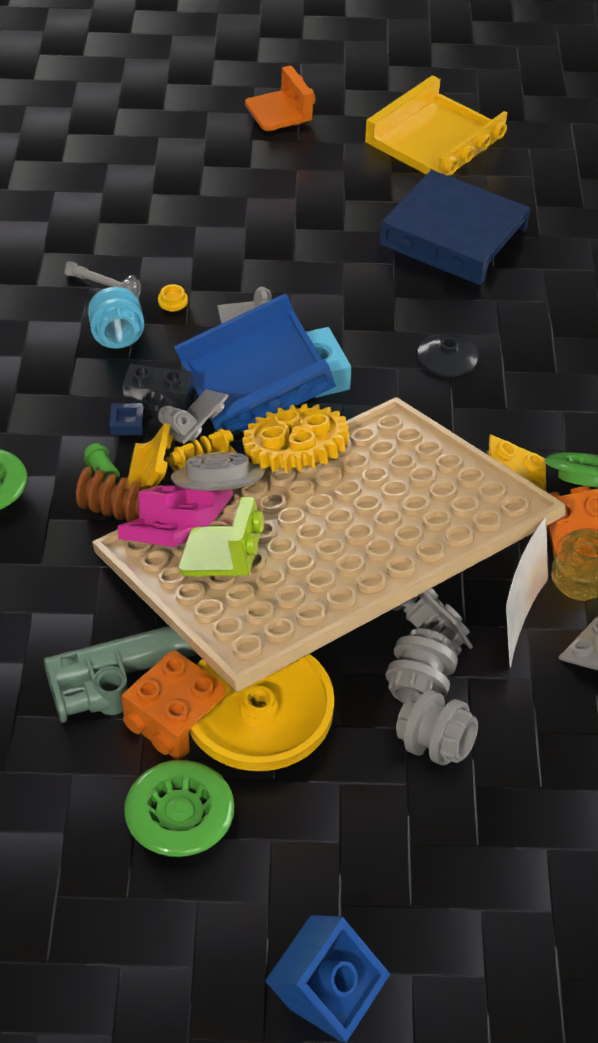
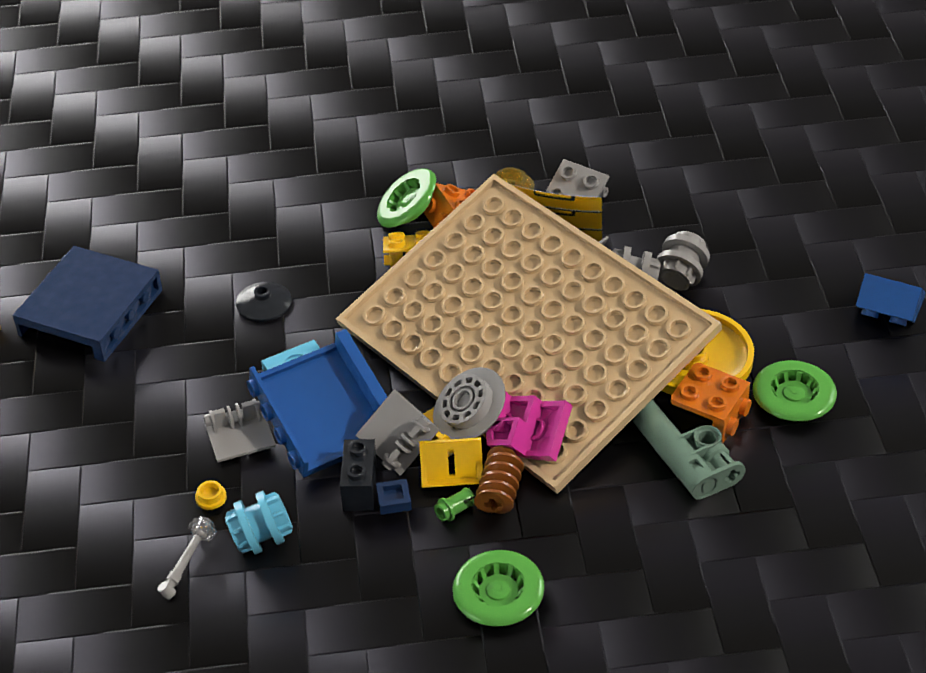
camera: 95 degrees left, 5 degrees down
lime bracket [179,497,264,577] -> none
yellow gear [242,404,350,473] -> none

